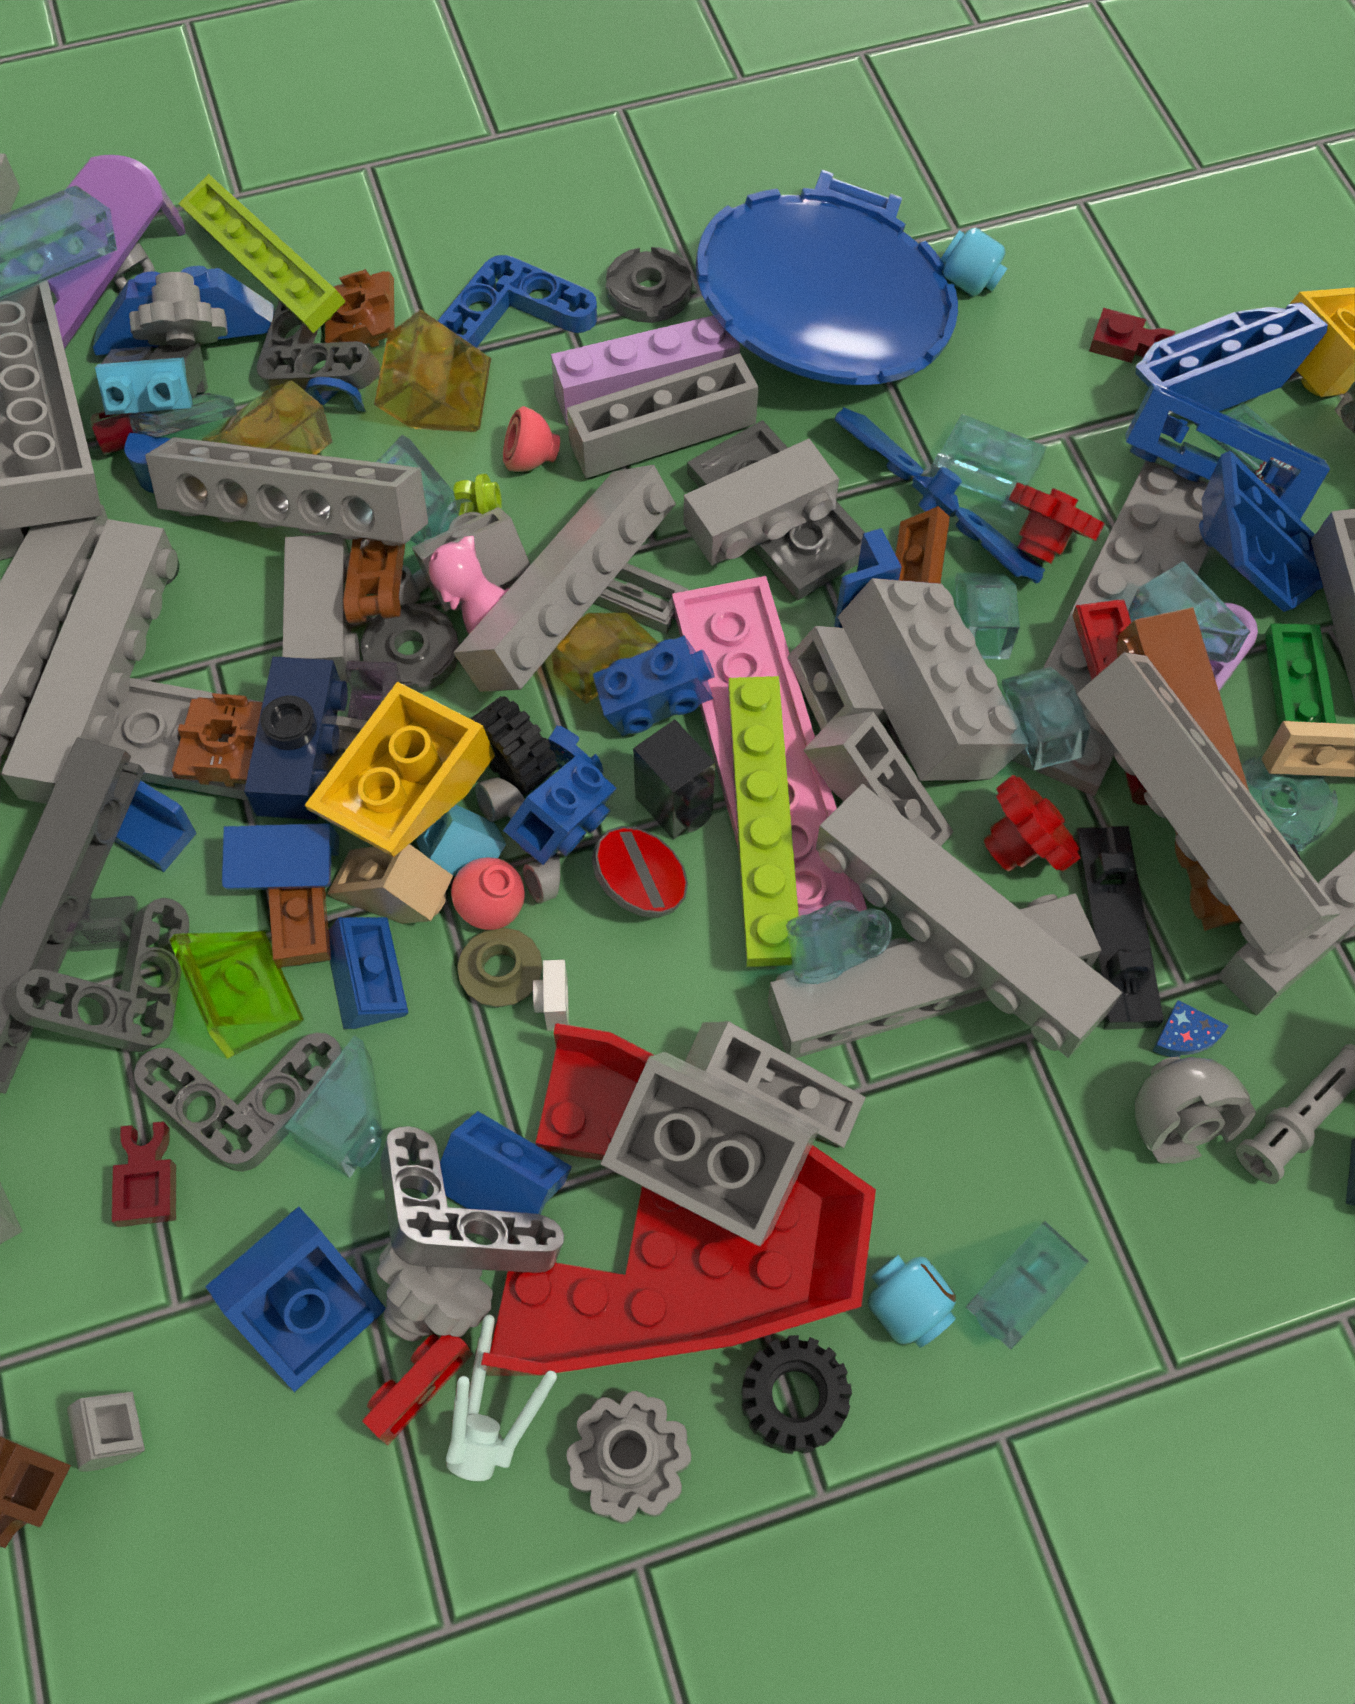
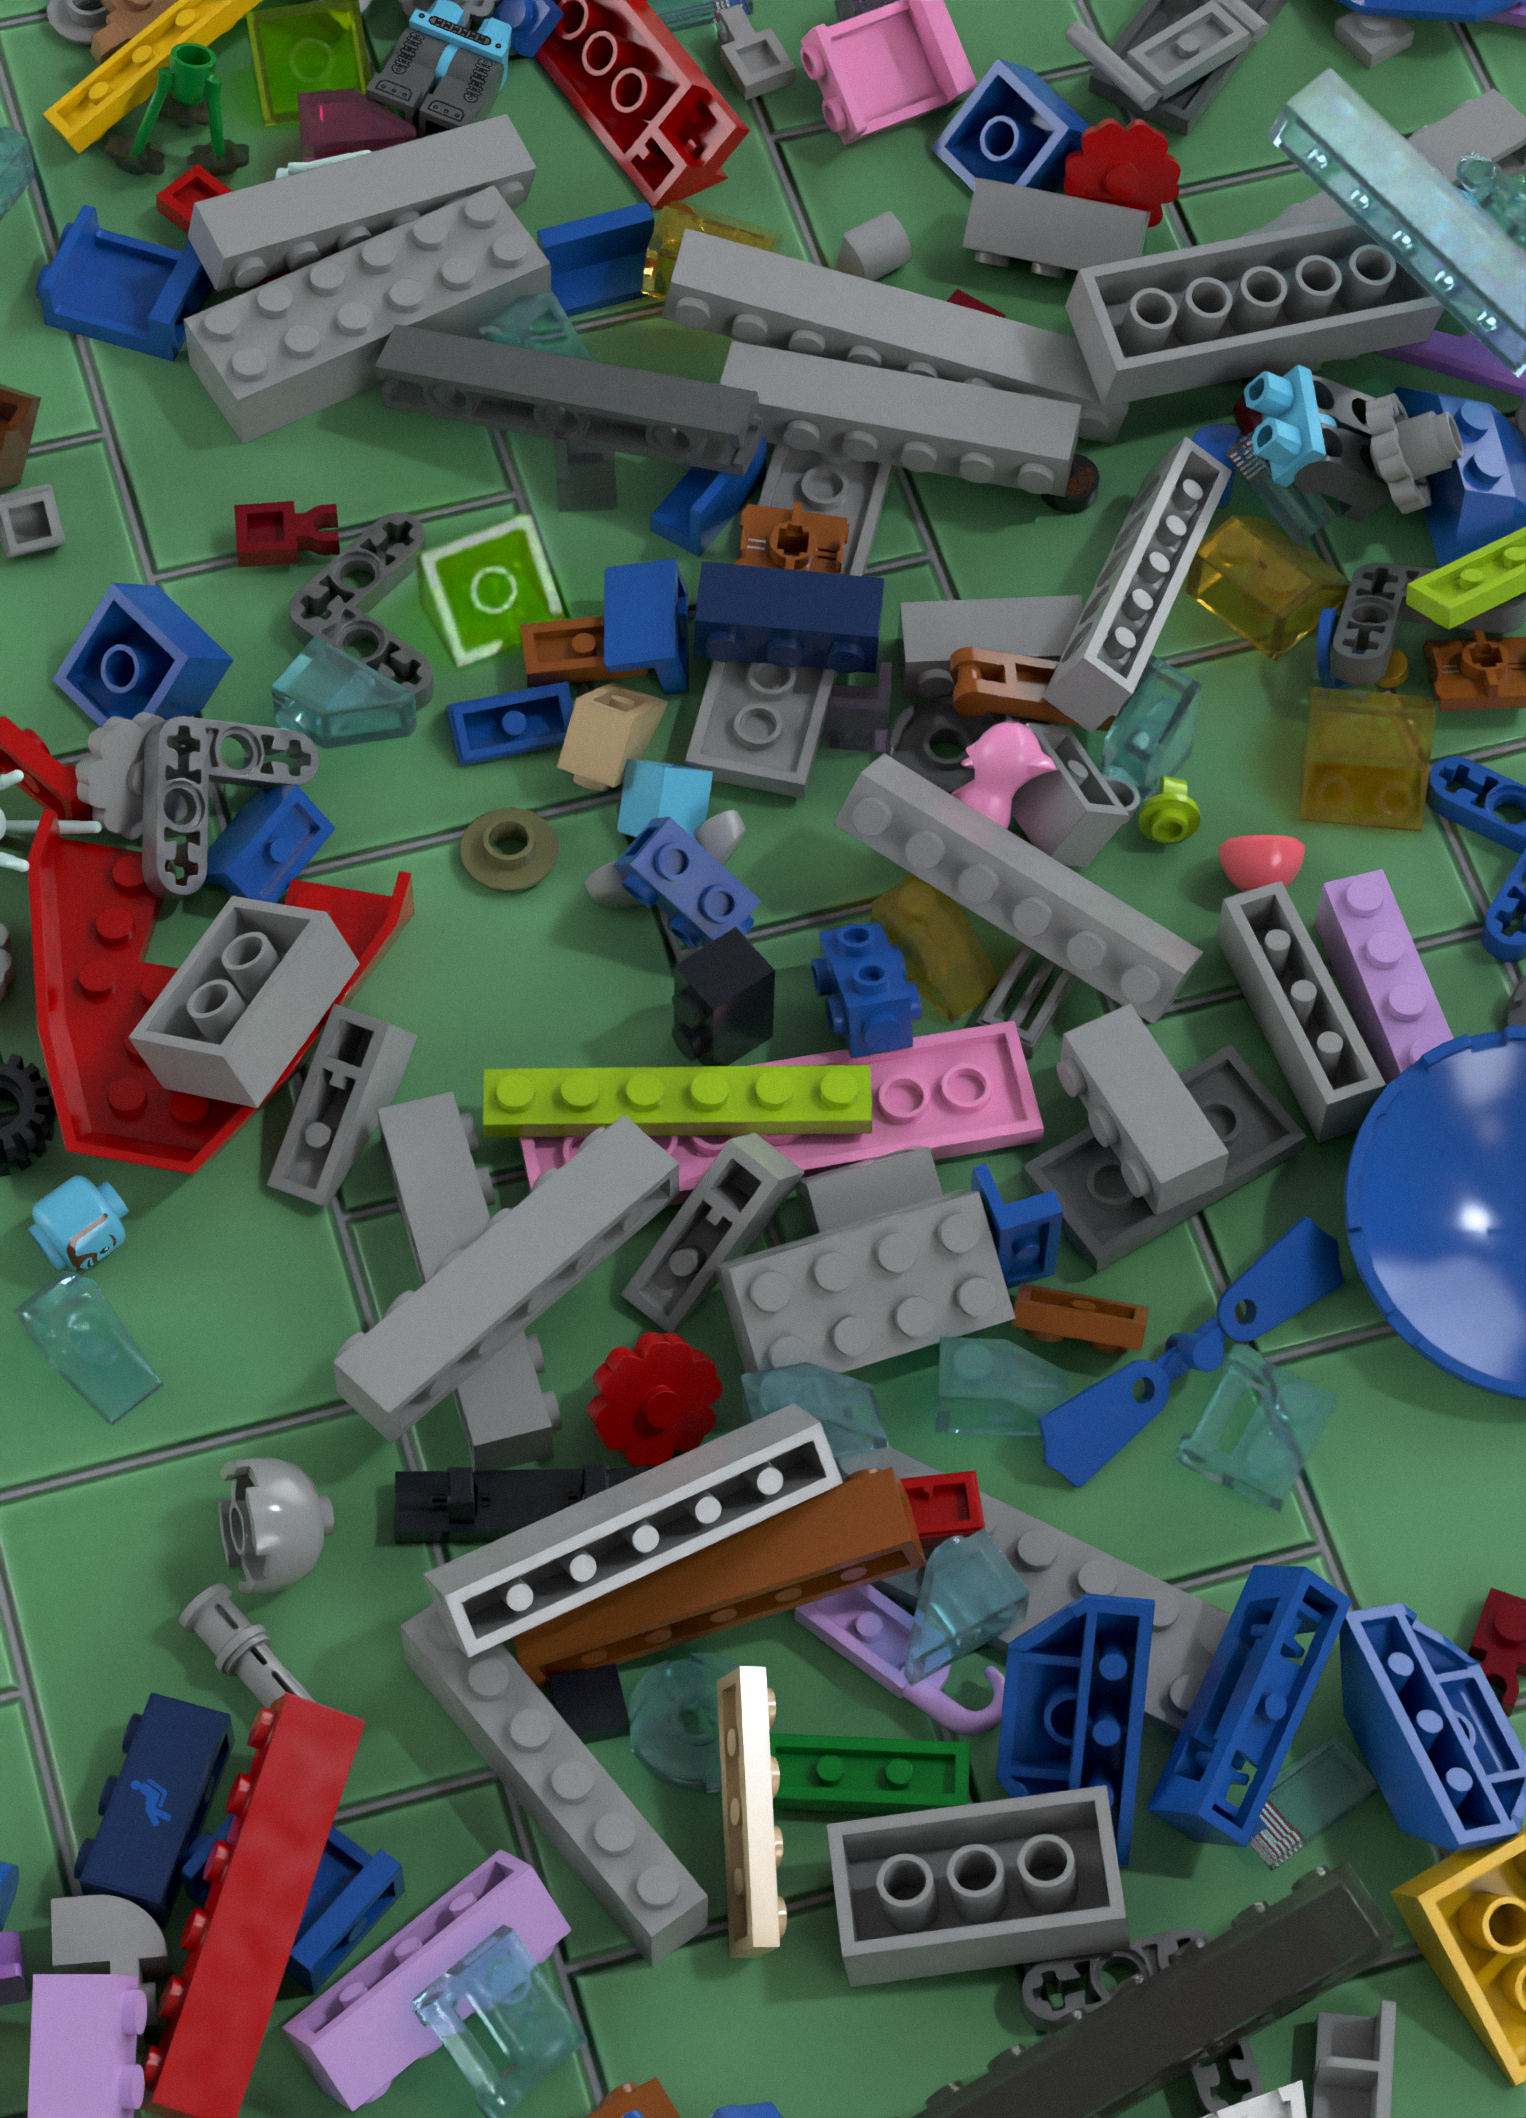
camera: 90 degrees right, 5 degrees down
dark grey beam [5,898,189,1052] -> none
black tile [260,695,317,750] -> none
yellow slope [305,682,495,857] -> none
coral brick [451,857,525,930] -> none
black tyre [471,696,558,795] -> none
white plate [533,960,569,1031] -> none
blue tile [548,725,604,773] -> none
red piece [592,826,688,918] -> none
clear light blue piece [786,900,892,984] -> none
red plant [1008,482,1105,564] -> none
blue tile [1152,1000,1229,1057] -> none

